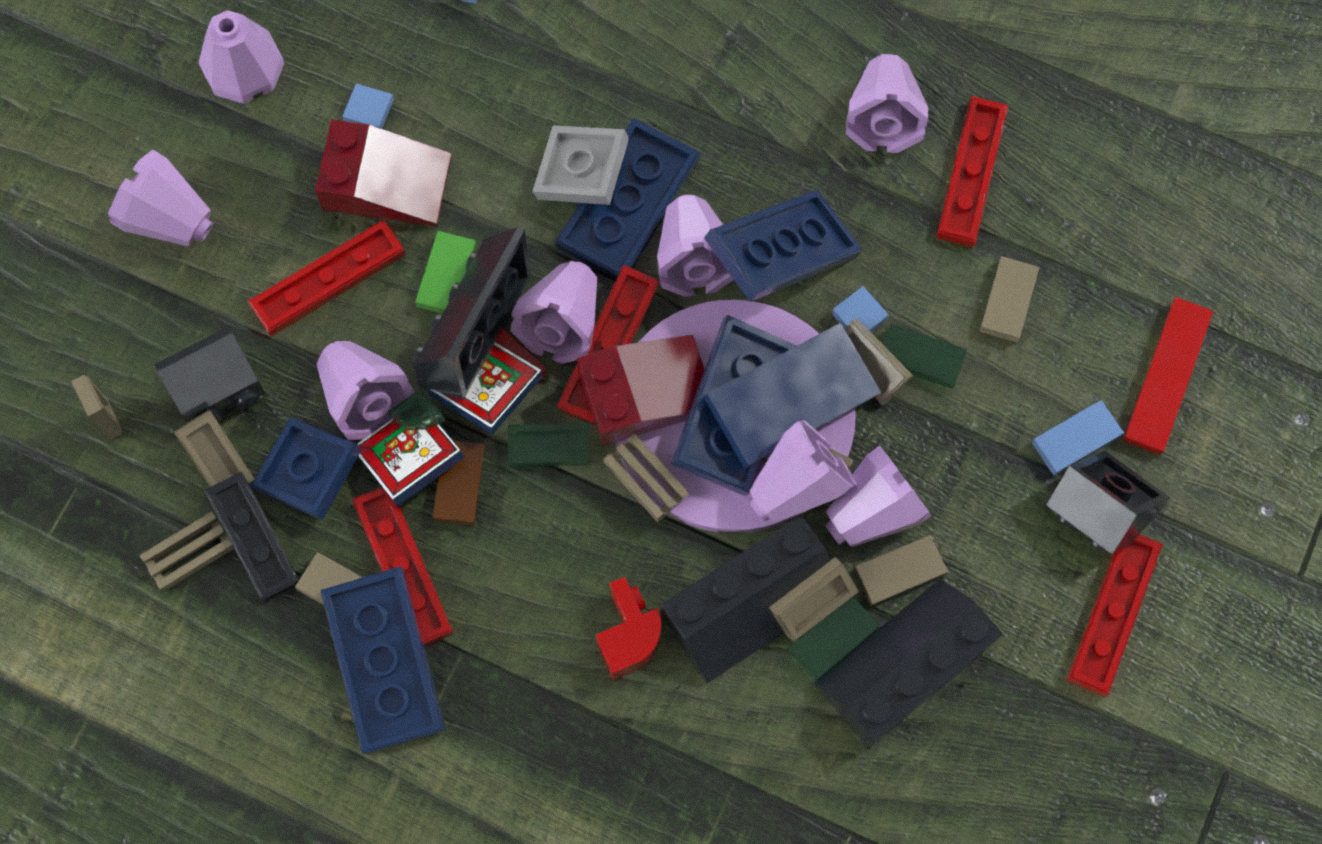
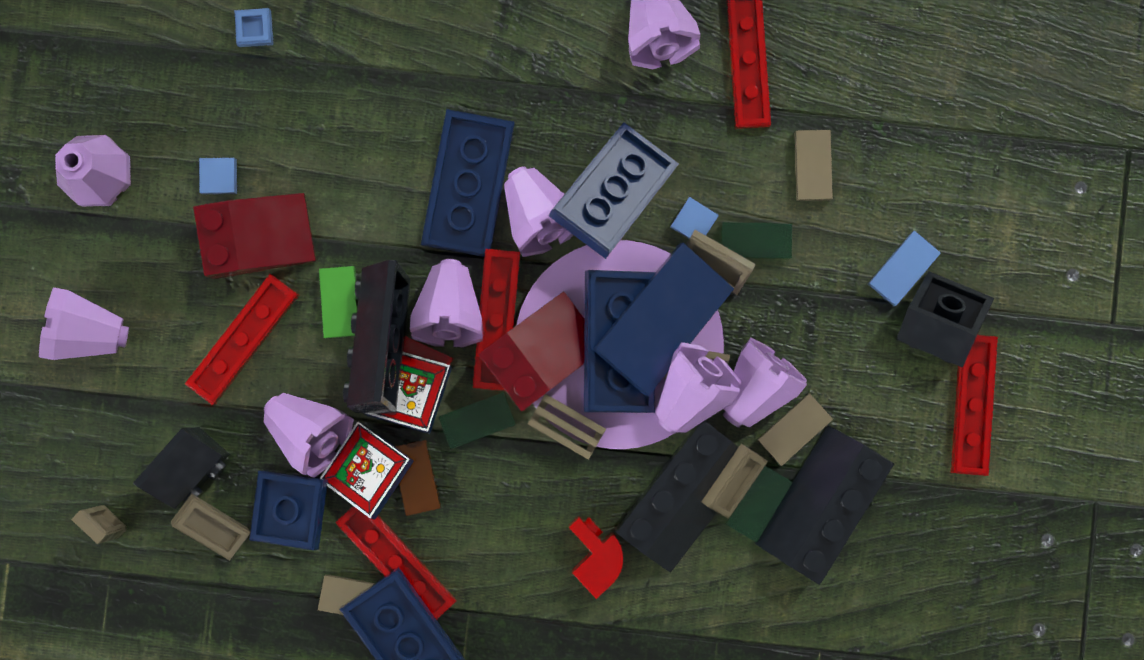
camera: 15 degrees left, 15 degrees up
dark tan tile [139,511,234,592] -> none
black tile [204,471,300,601] -> none
clear green tile [388,388,446,430] -> none
light grey plate [532,126,629,205] -> none
red tile [1122,297,1214,455] -> none

